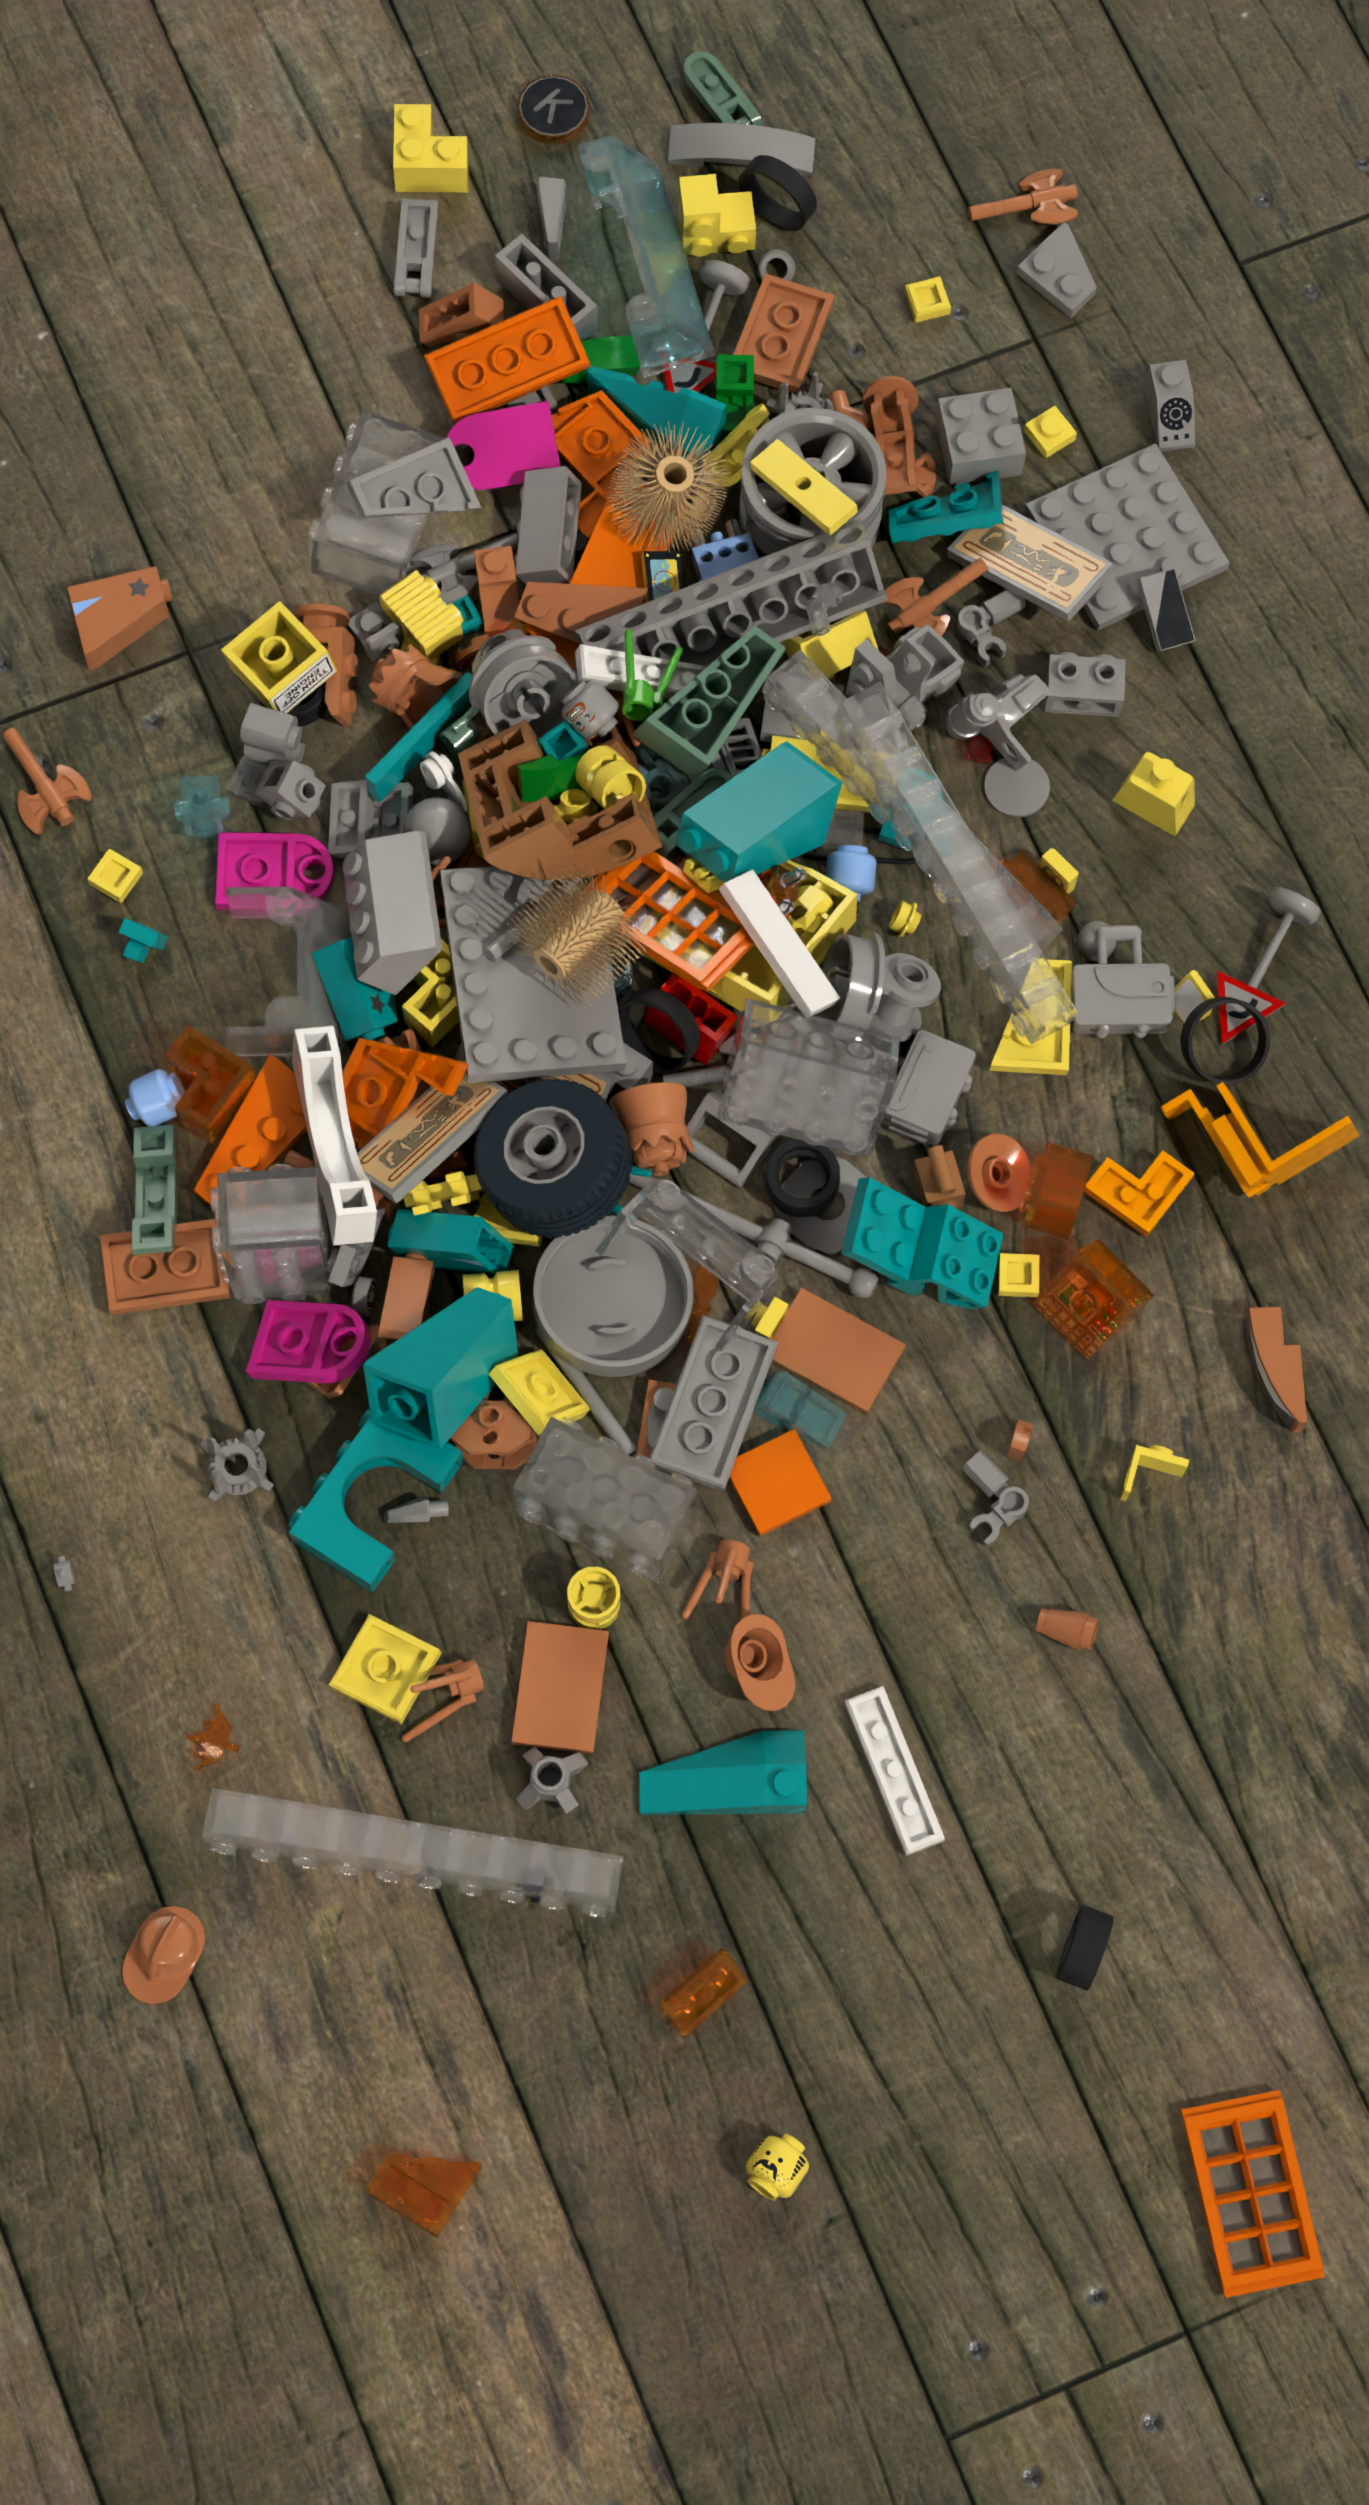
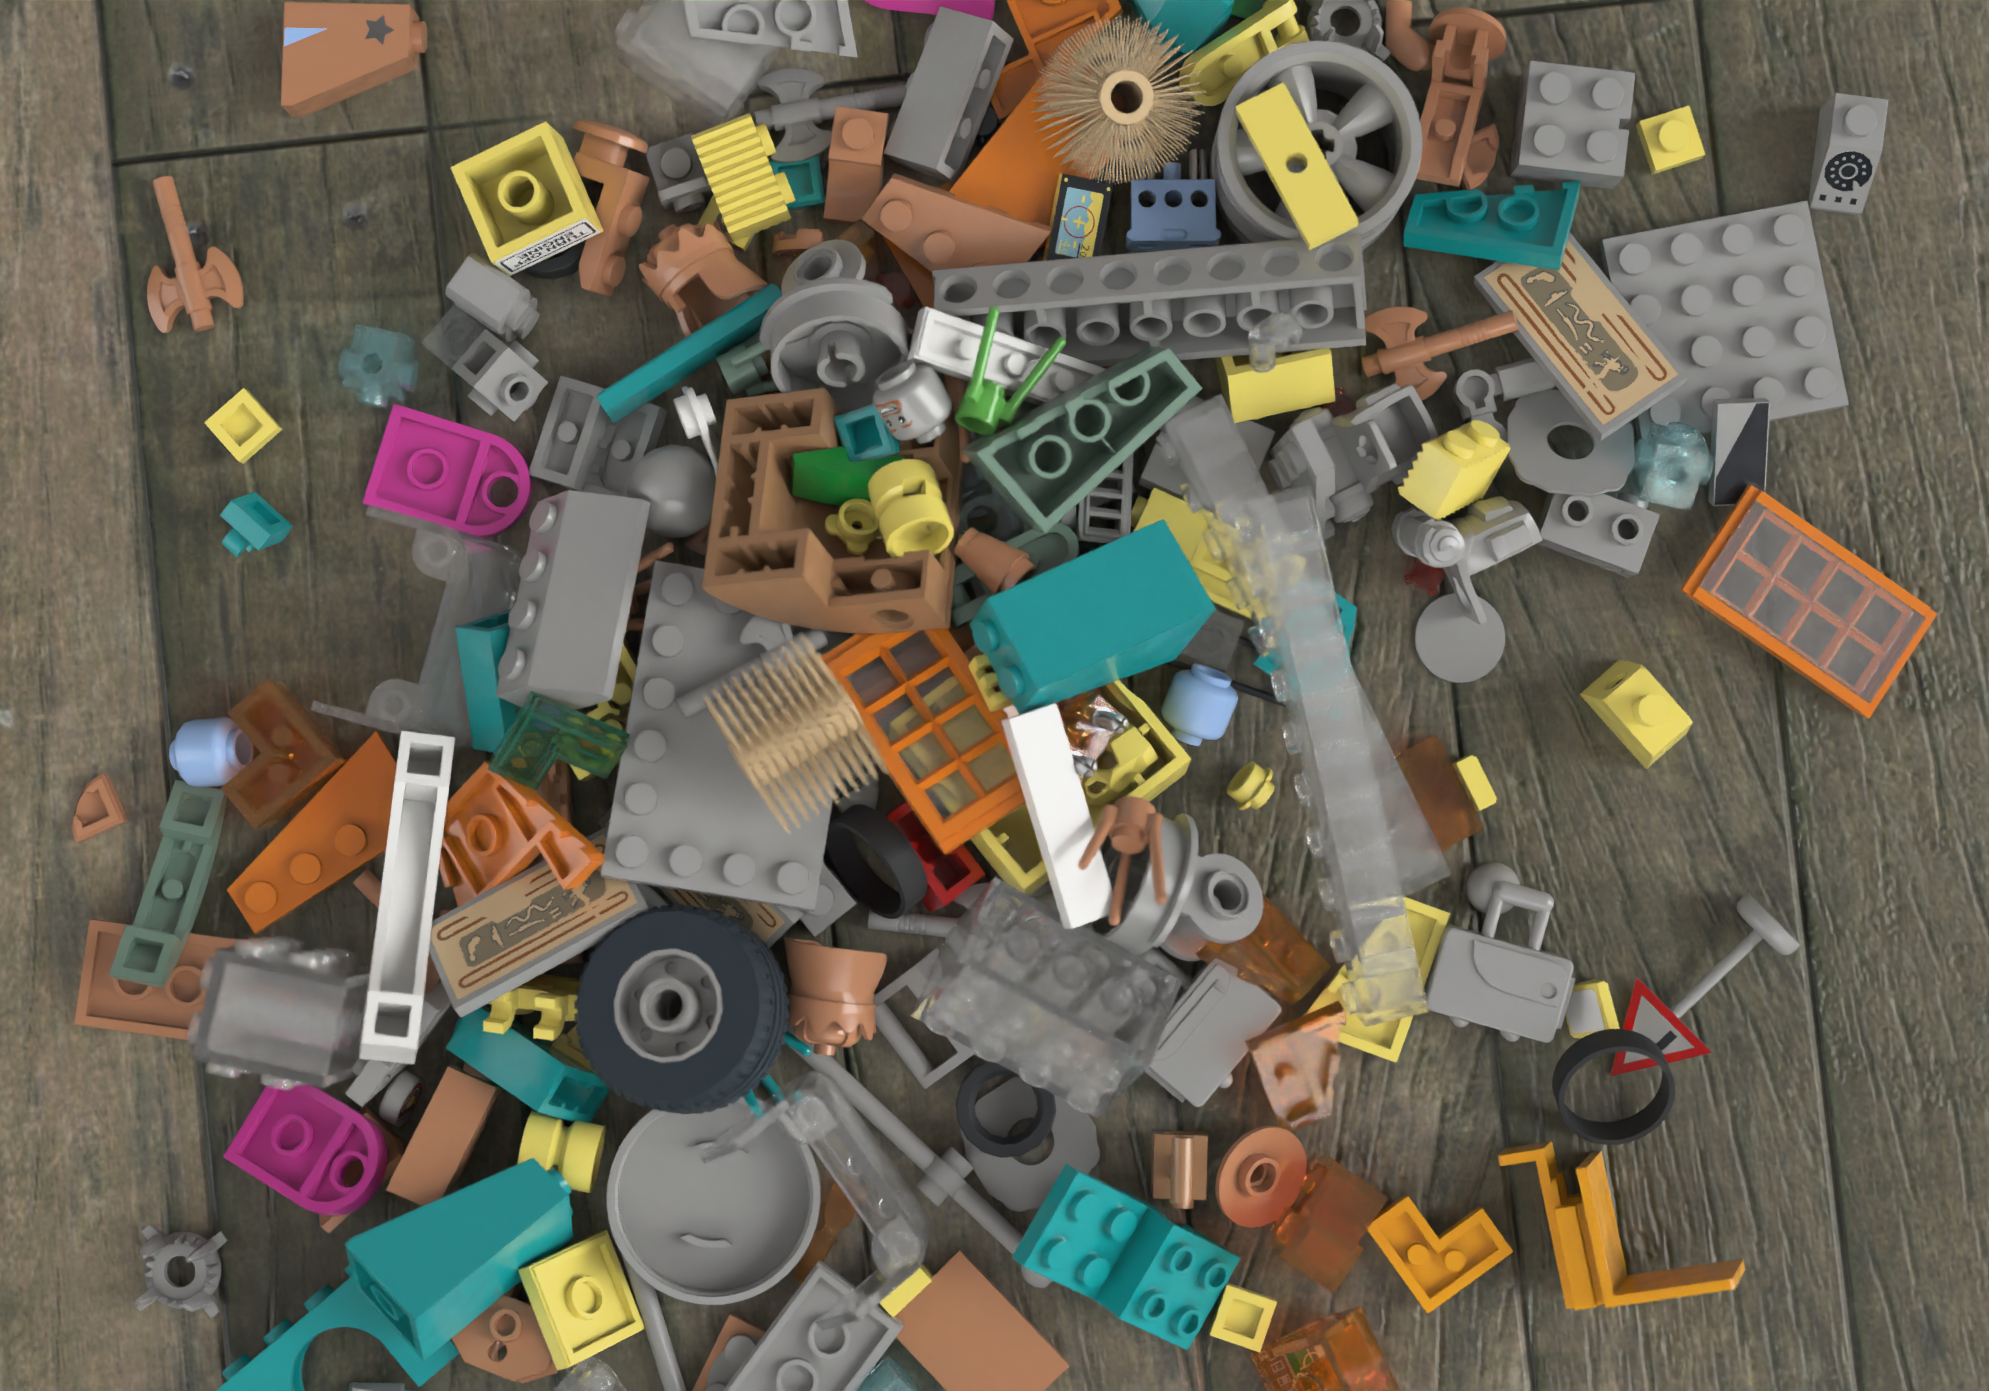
camera: 25 degrees right, 15 degrees up
none -> nougat tile [71,773,129,843]
none -> clear green tile [488,691,630,790]
none -> nougat cone [954,527,1037,595]
none -> nougat plant [1077,796,1166,926]
none -> clear orange wing [1195,893,1331,1004]
none -> clear orange wing [1245,1001,1347,1132]
none -> light yellow brick [1398,420,1511,520]
none -> light grey piece [1507,389,1635,497]
none -> clear light blue brick [1633,422,1714,511]
none -> clear piece [1680,485,1937,718]

